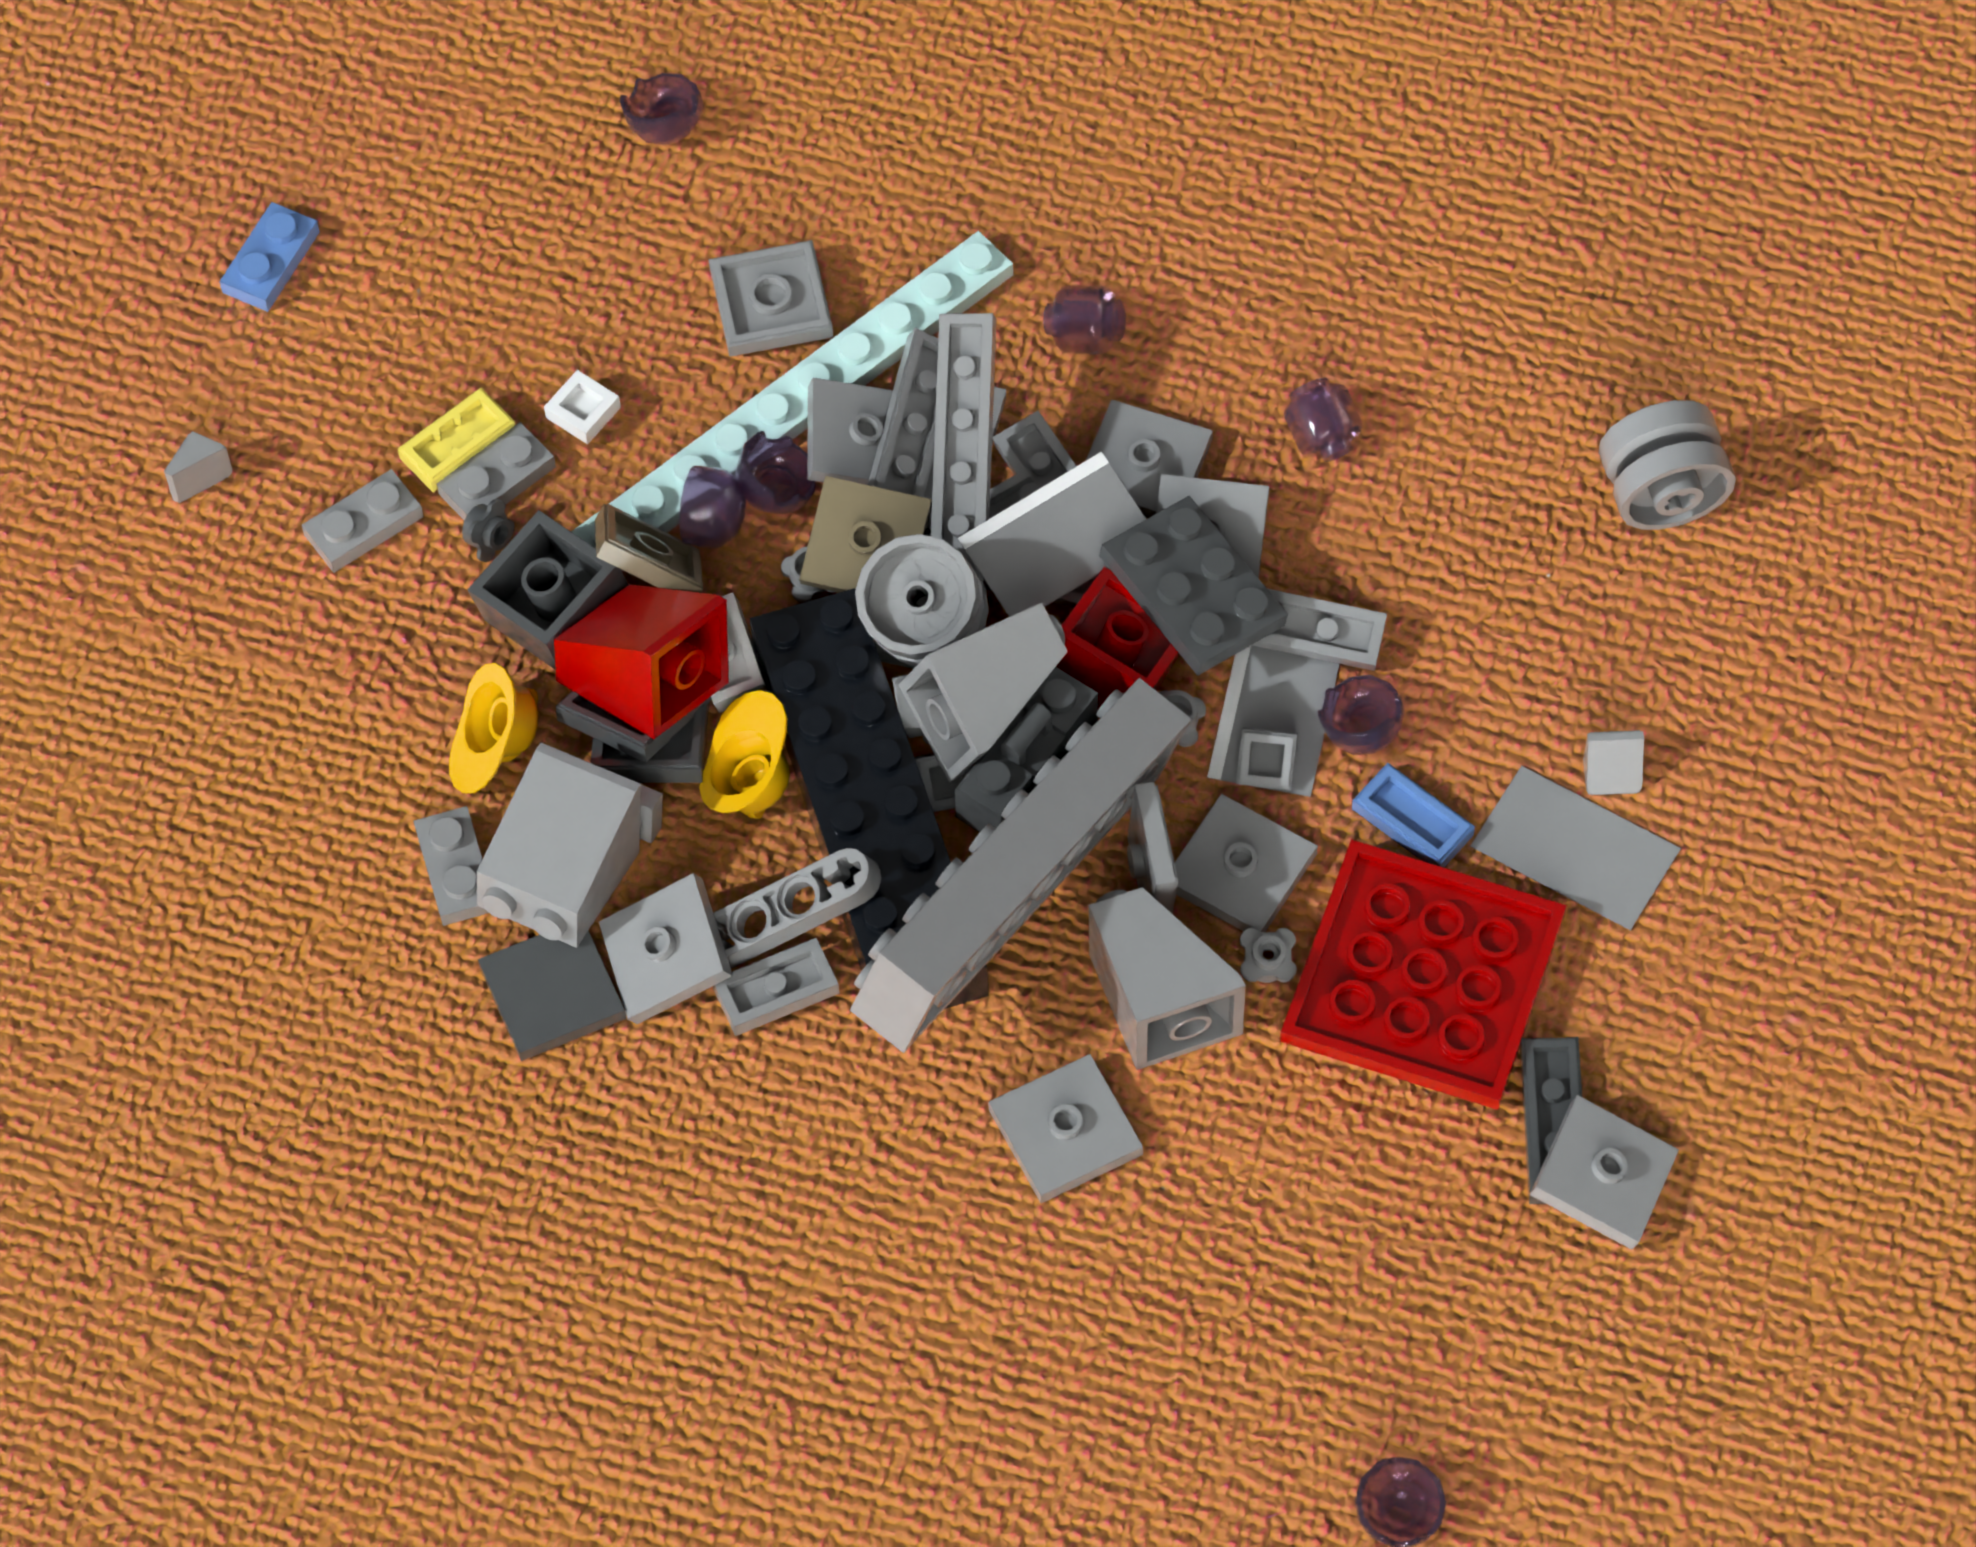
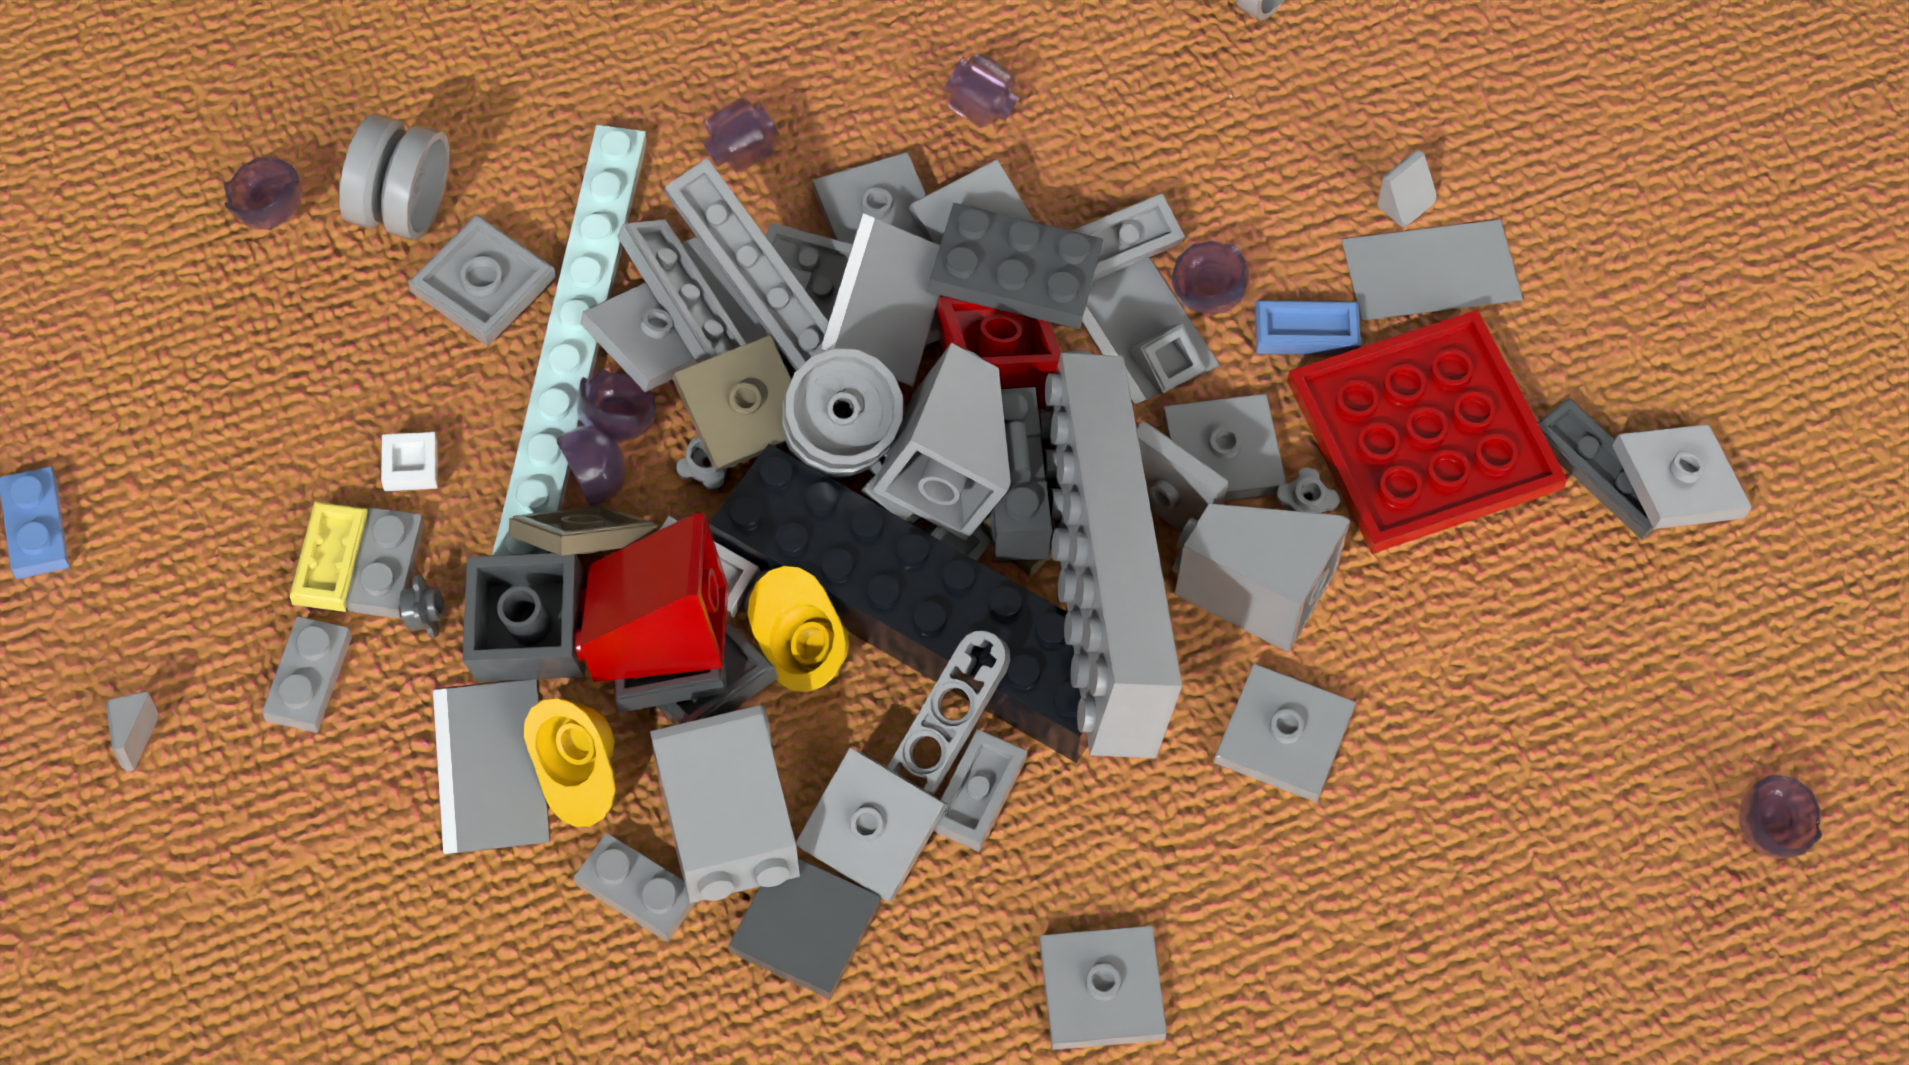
camera: 45 degrees left, 0 degrees up
none -> light grey wheel [339,113,450,241]
none -> light grey sticker [433,679,550,854]
none -> light grey plate [1039,926,1167,1050]

